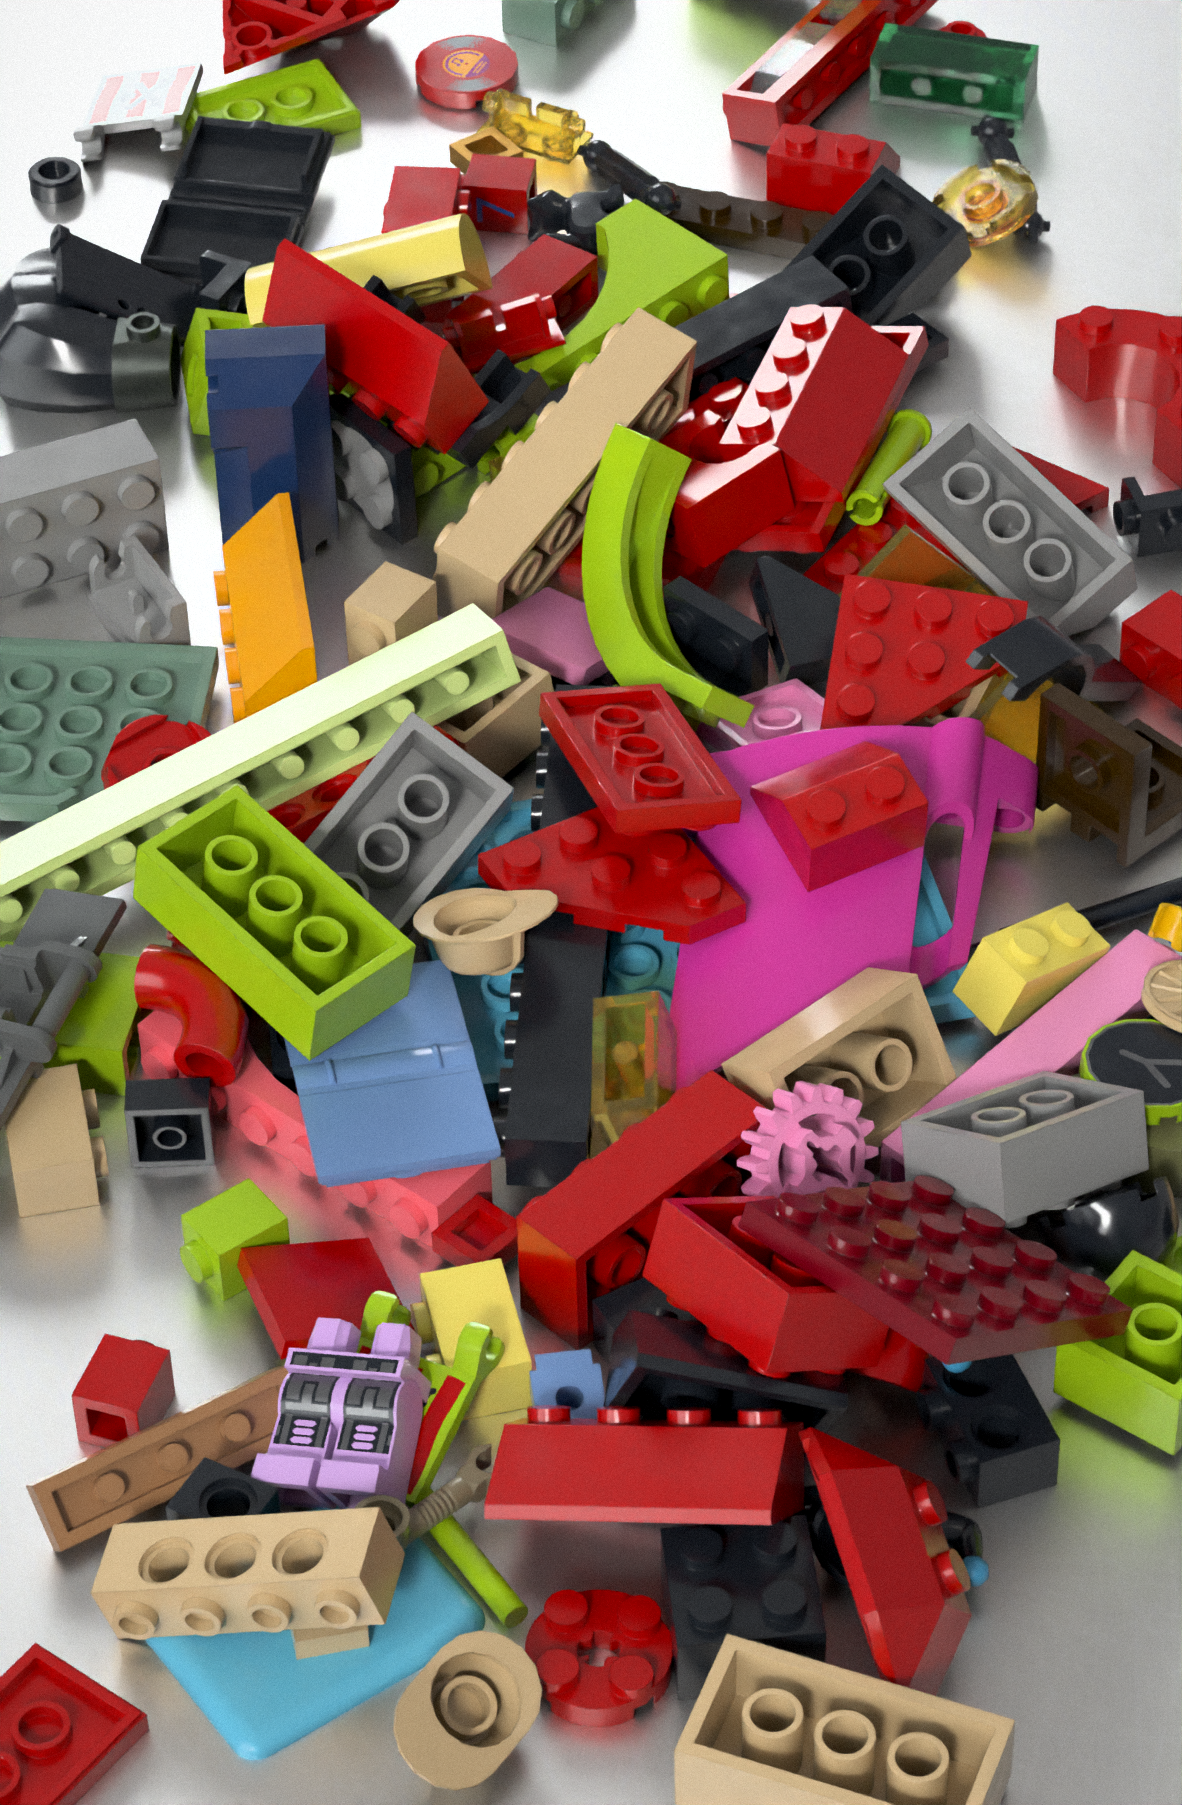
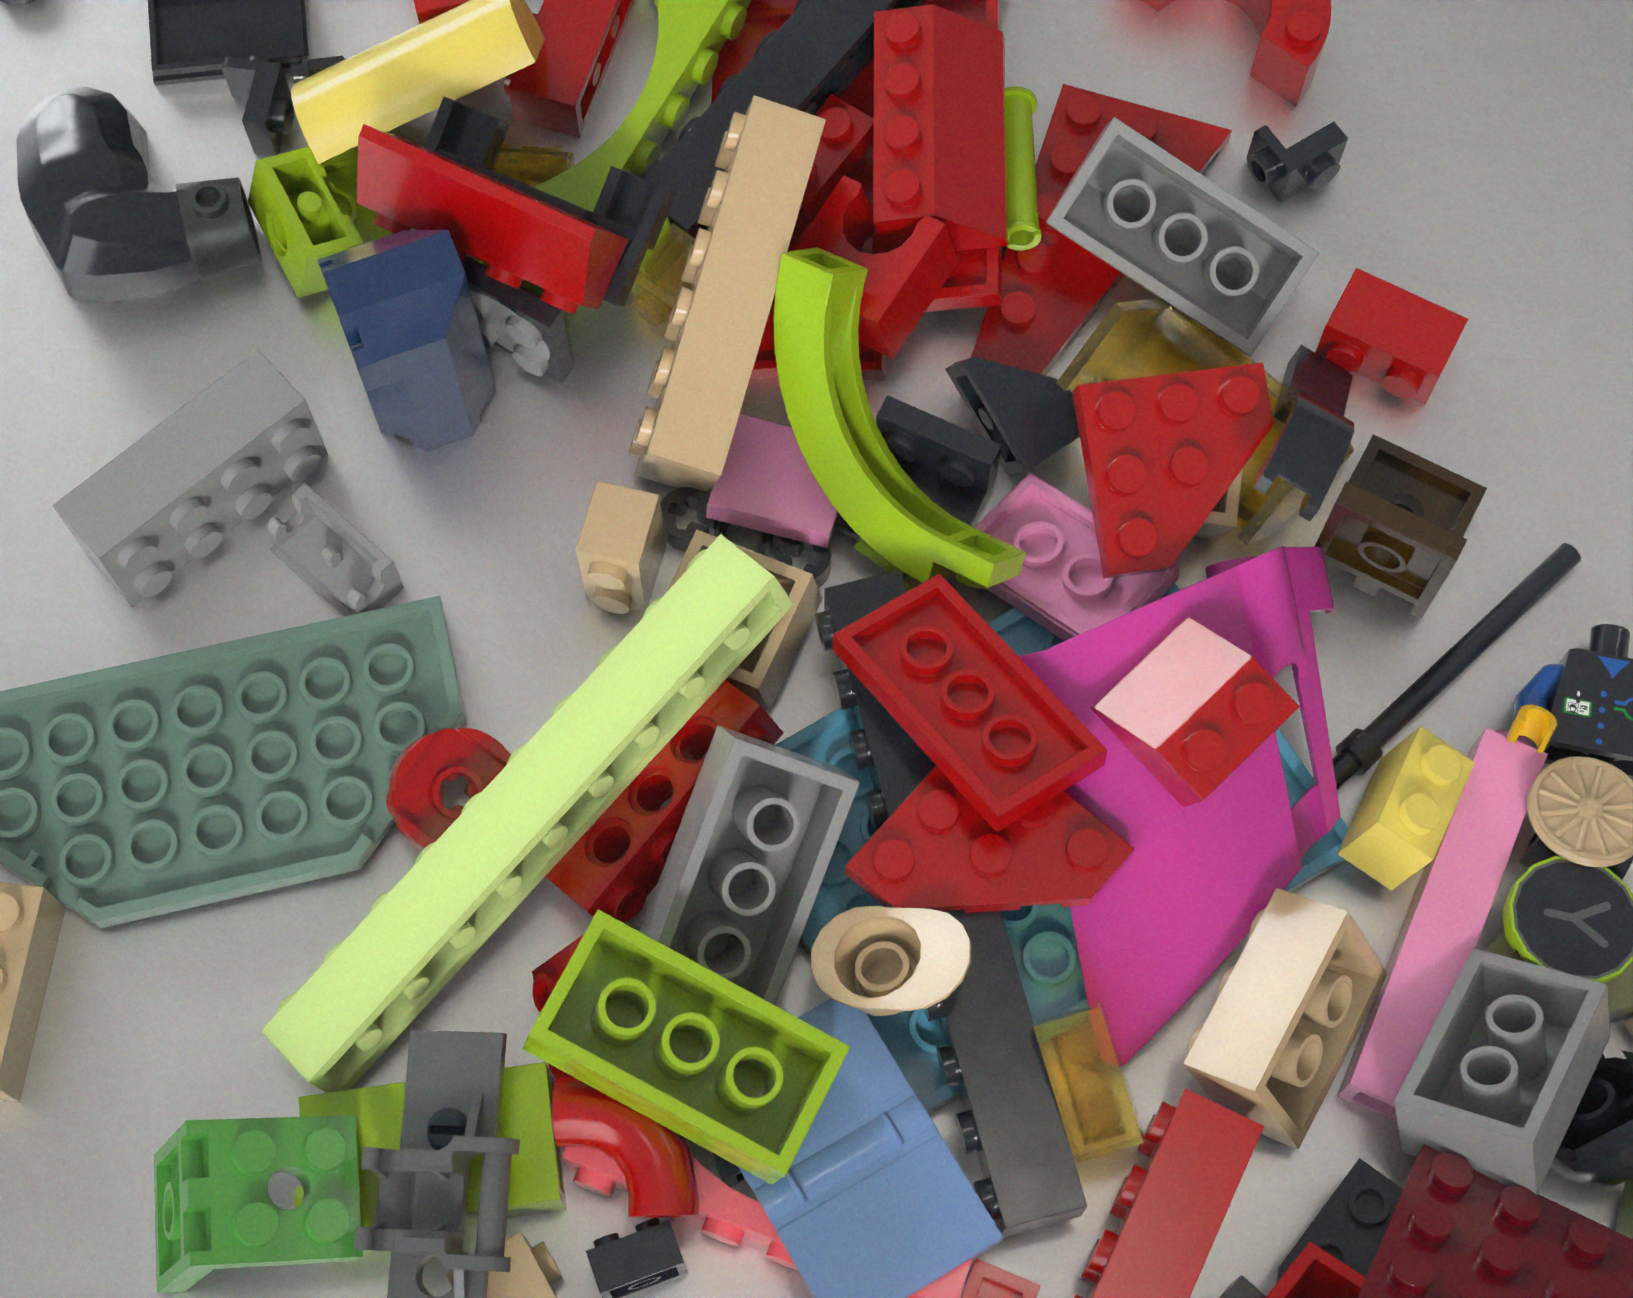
camera: 20 degrees left, 25 degrees up
black door [49,223,204,348] -> none
light orange slope [213,492,317,724] -> none
red hinge [442,293,566,374] -> none
bright pink gear [737,1081,879,1198] -> none

